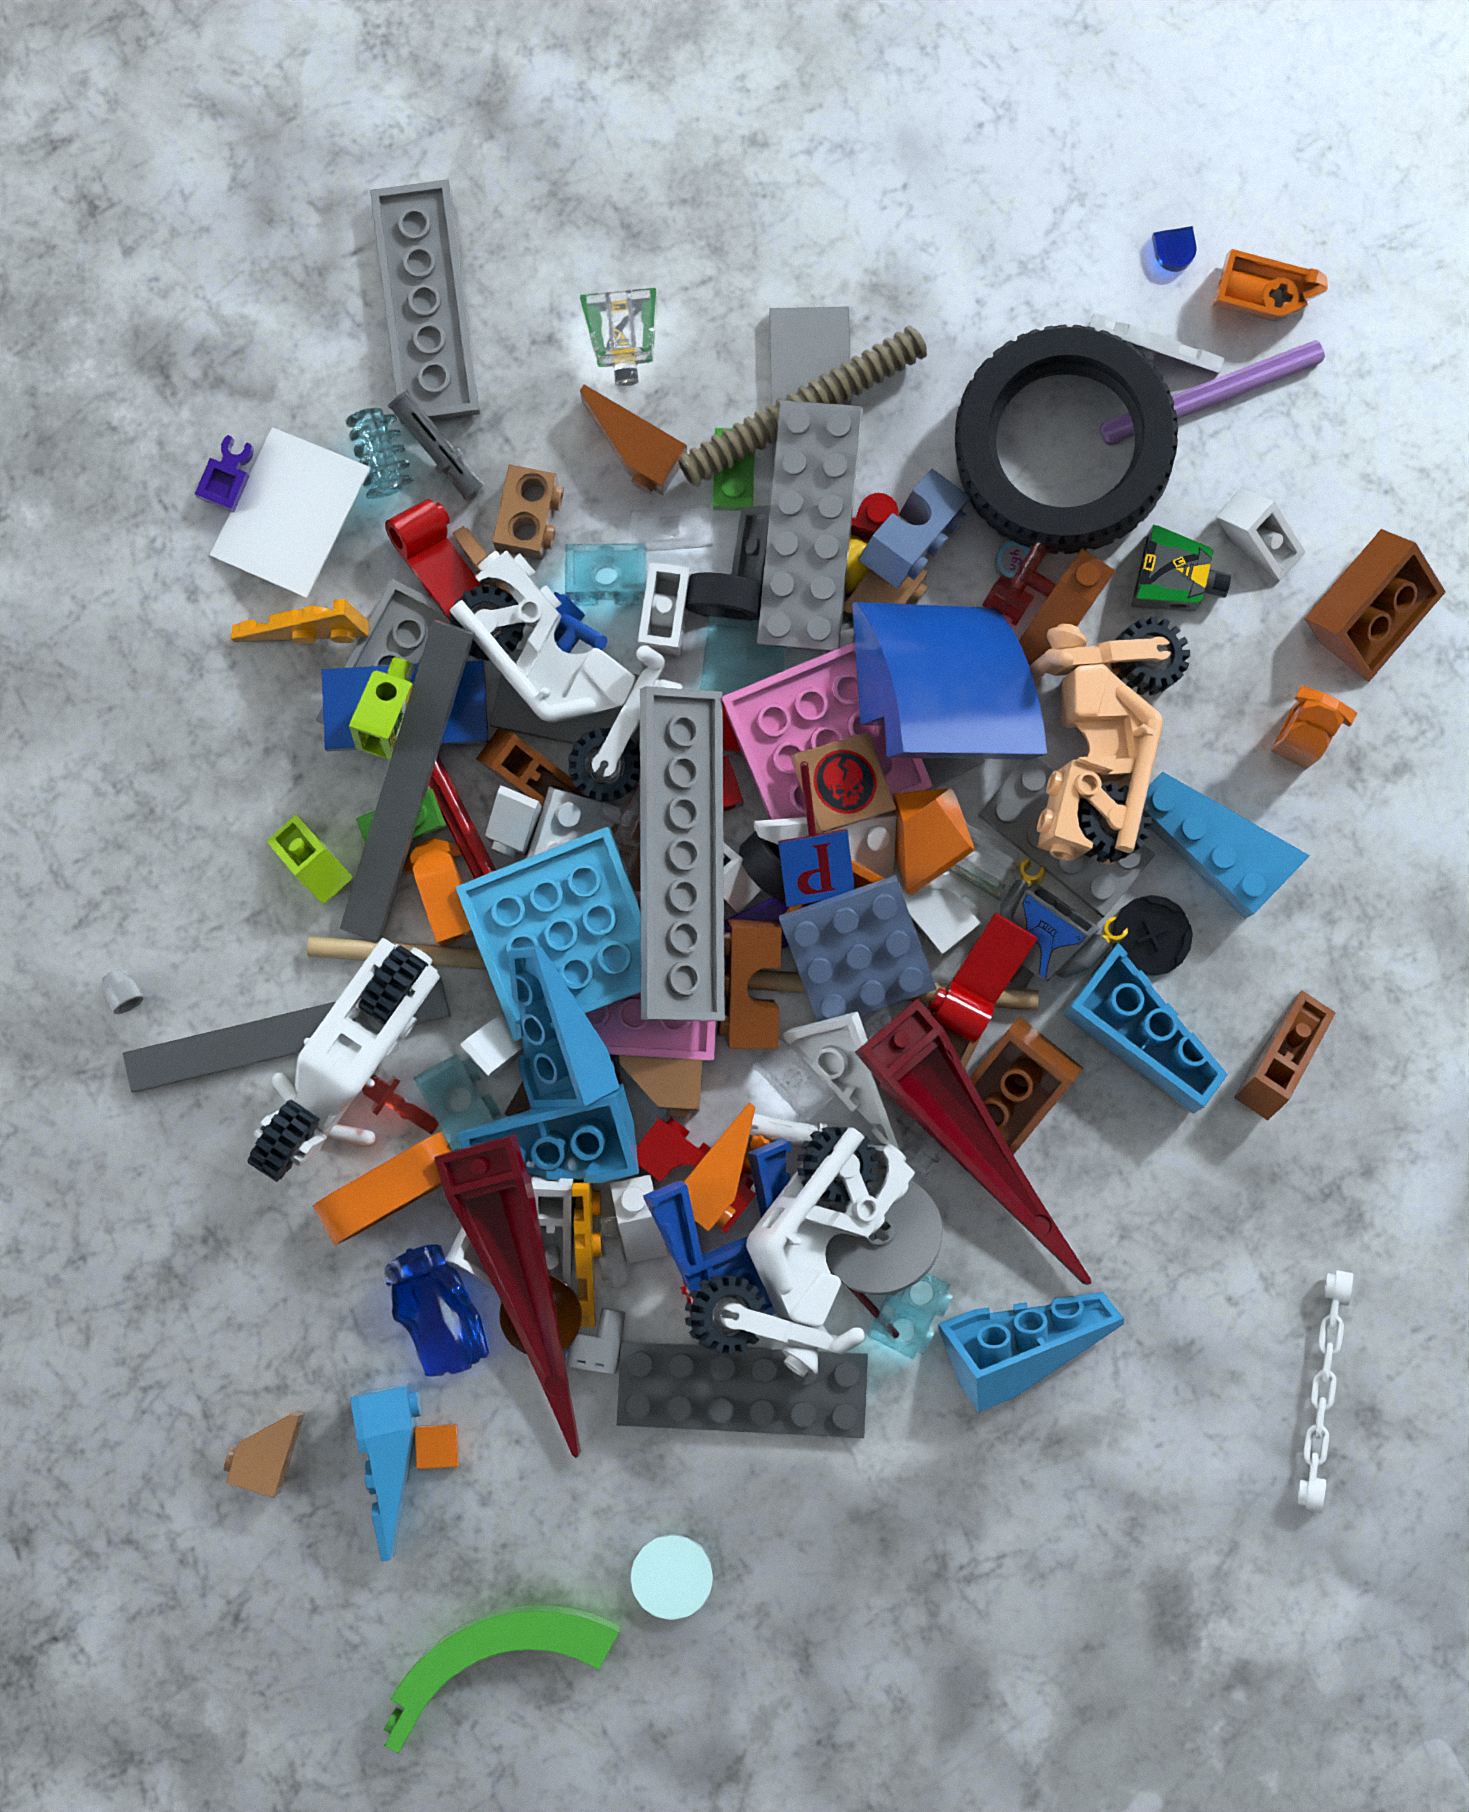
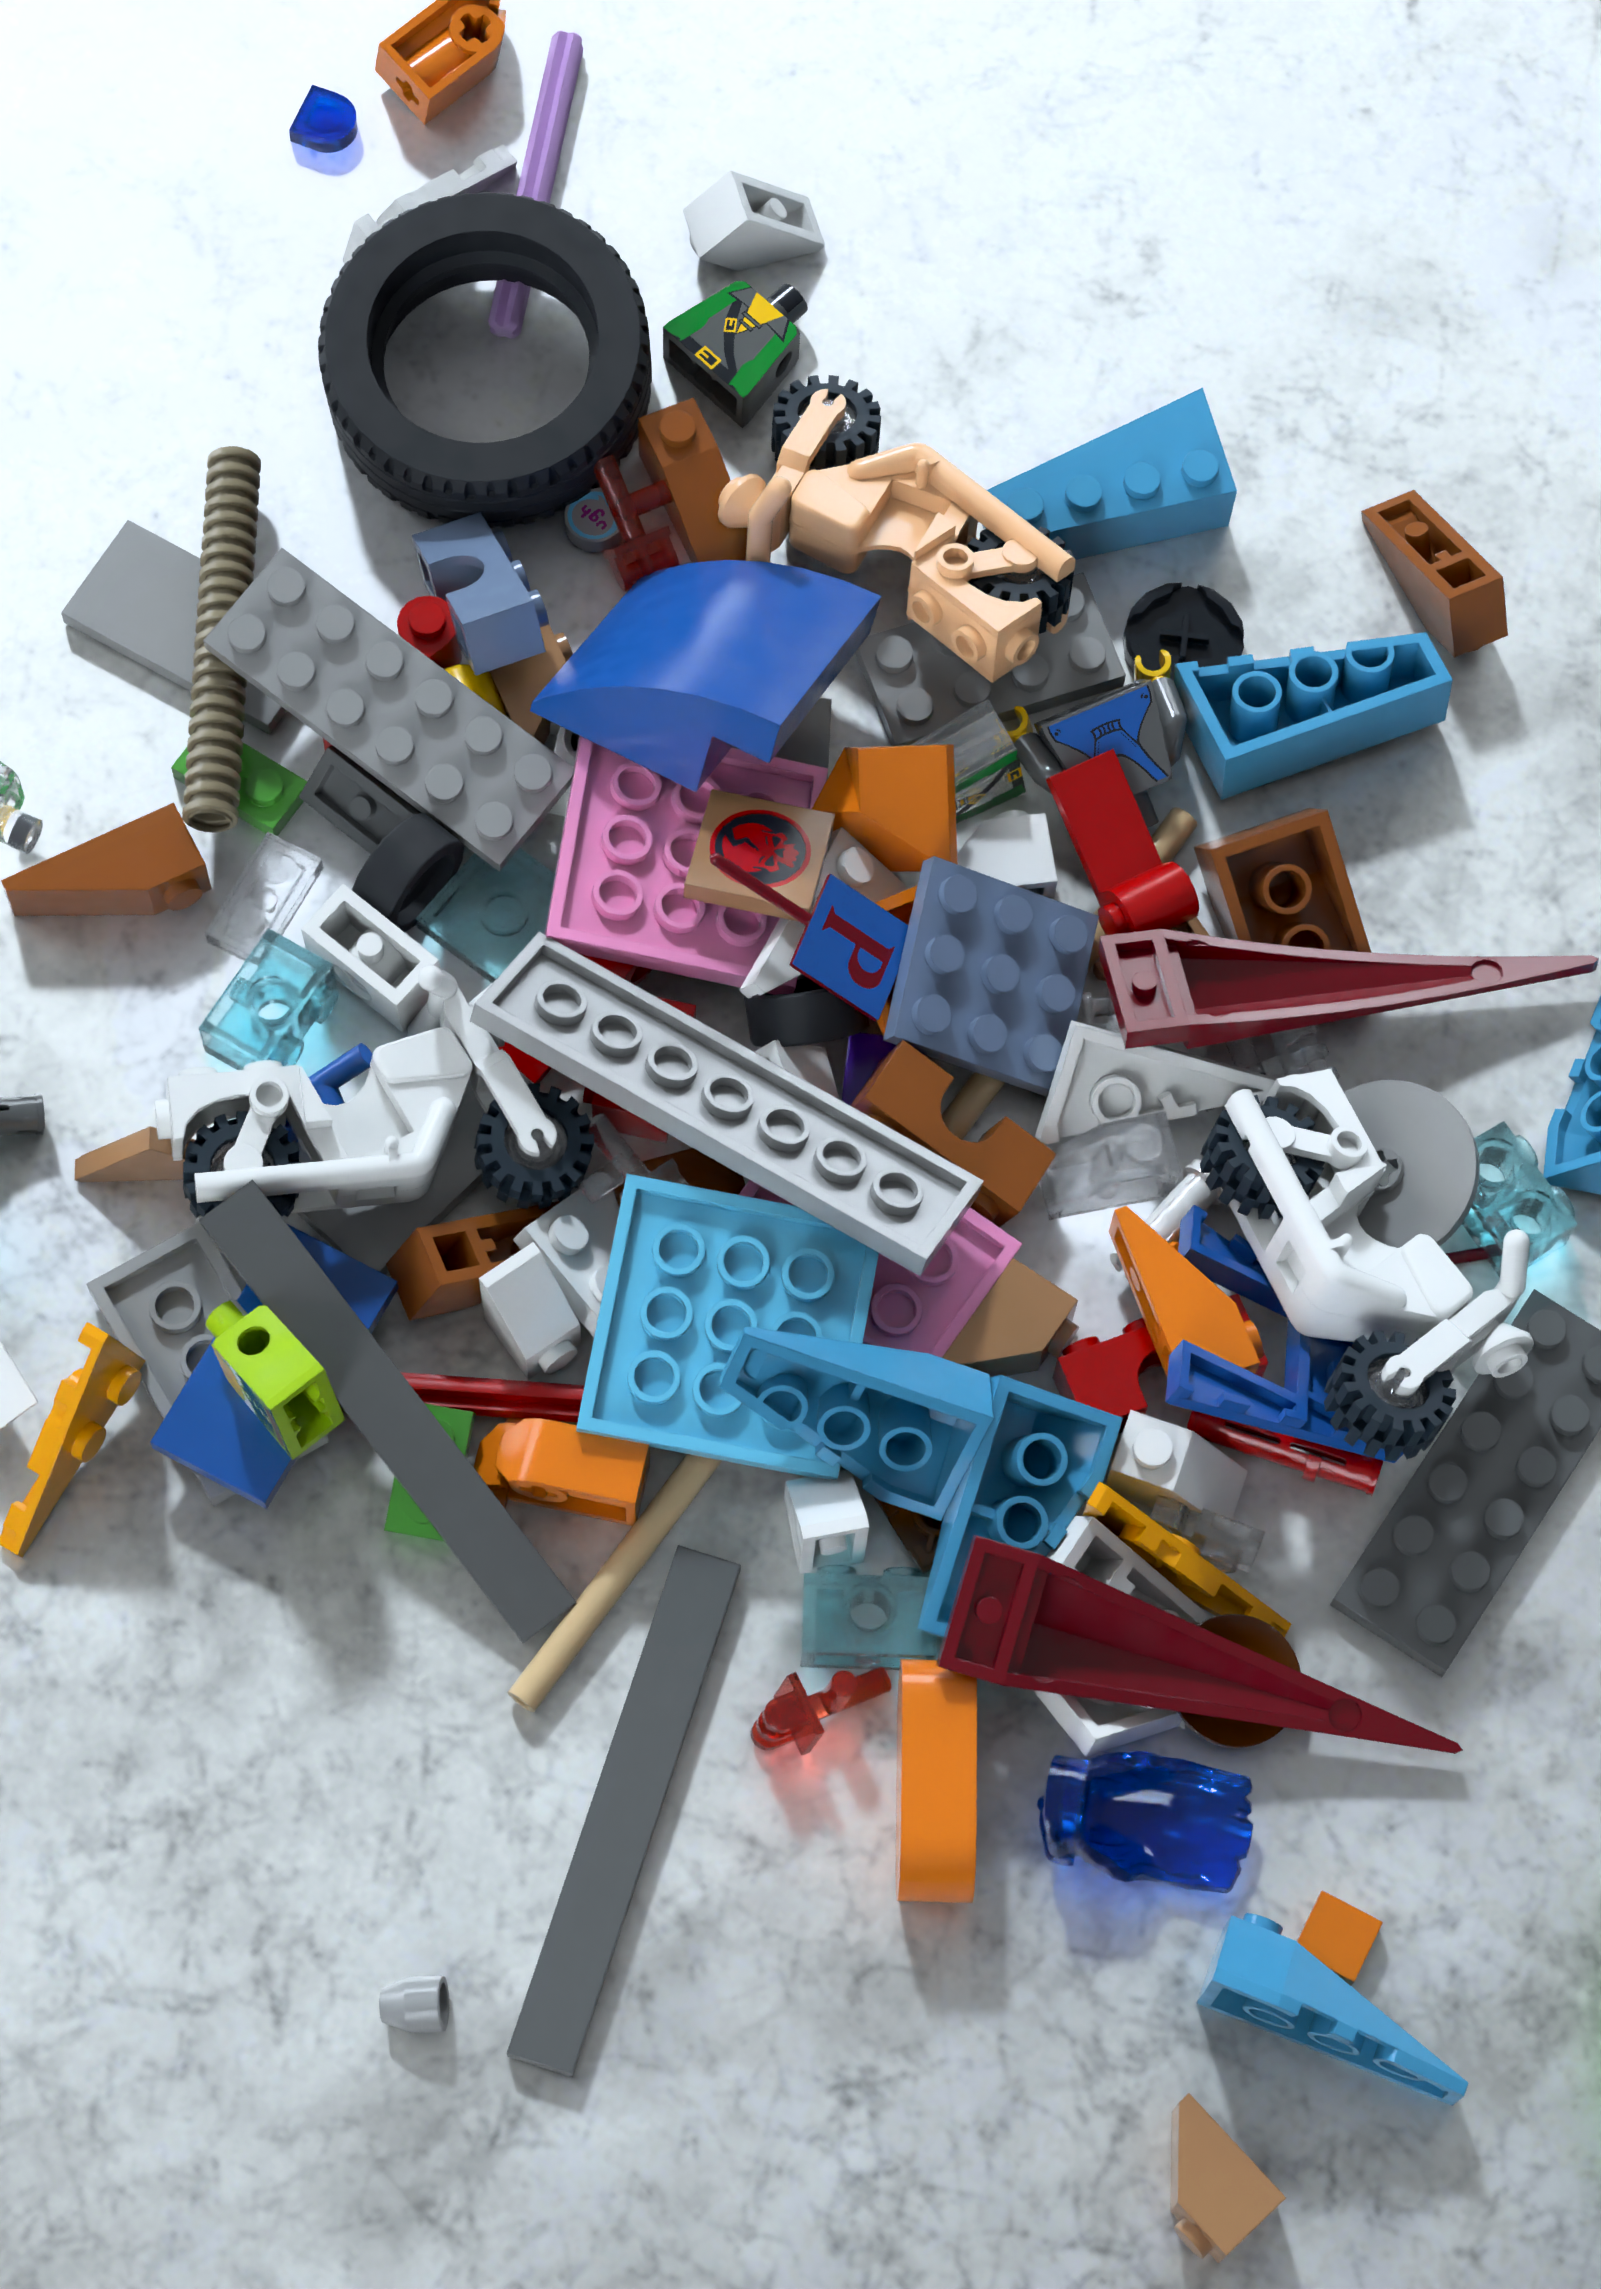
camera: 65 degrees left, 15 degrees down
white piece [247,938,440,1182] -> none
lime slope [266,814,354,905] -> none
red door [385,499,486,623] -> none
medium nougat brick [492,464,564,560] -> none
light grey piece [566,1308,626,1374] -> none
orange piece [1270,685,1357,769] -> none
dark orange slope [1304,529,1446,682] -> none

